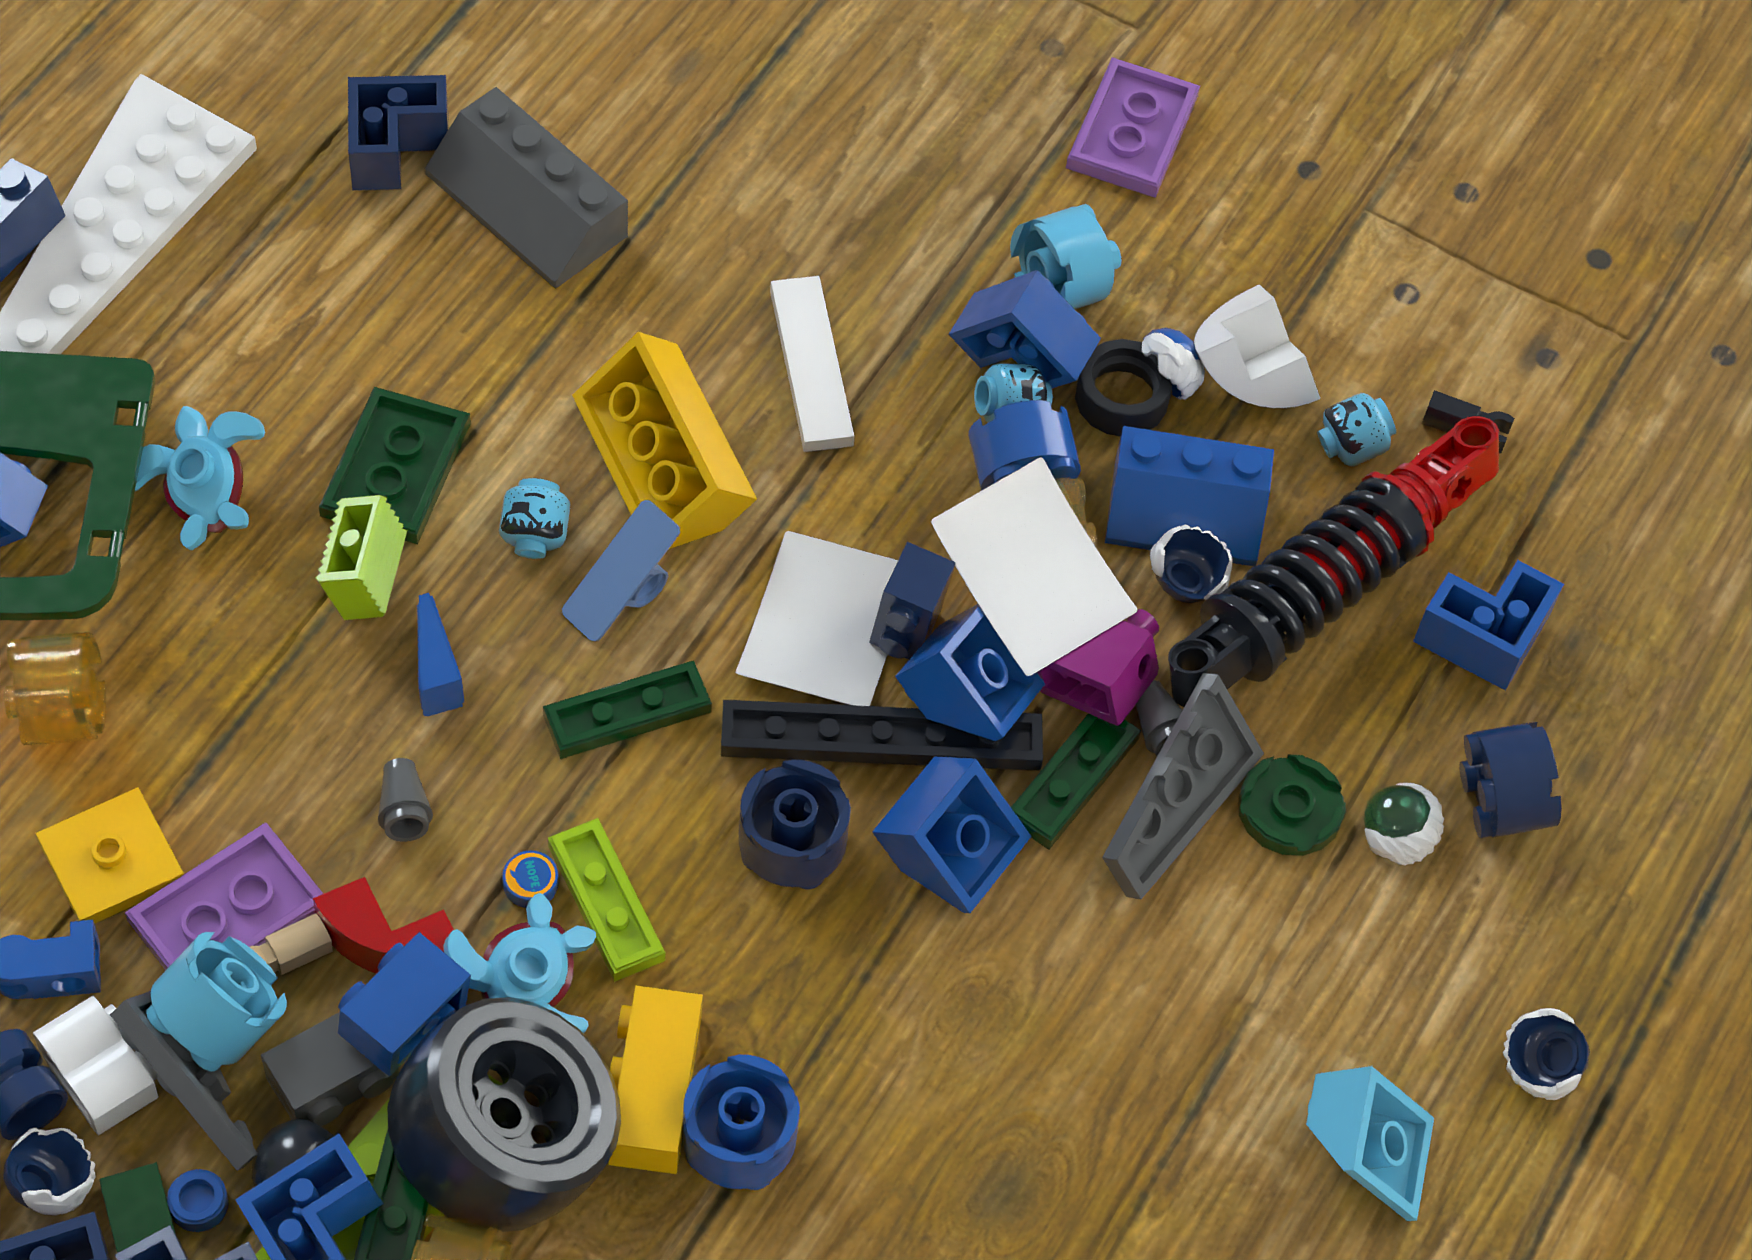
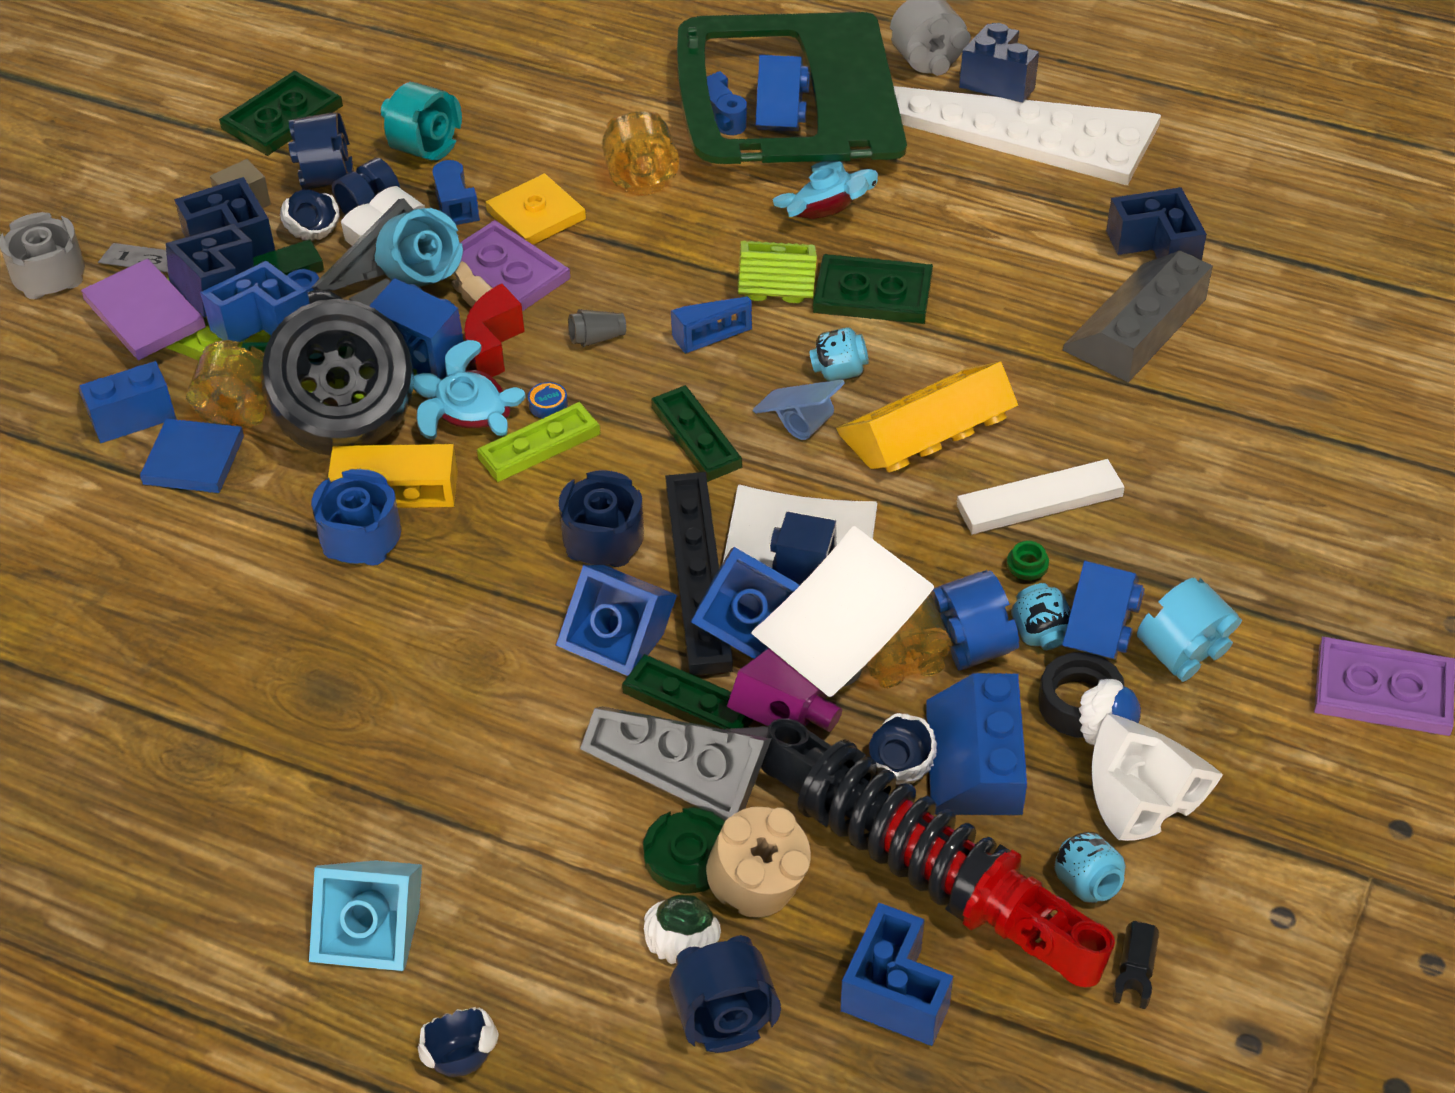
camera: 90 degrees right, 10 degrees down
none -> tan brick [706,807,811,917]
none -> green plate [1007,541,1049,580]

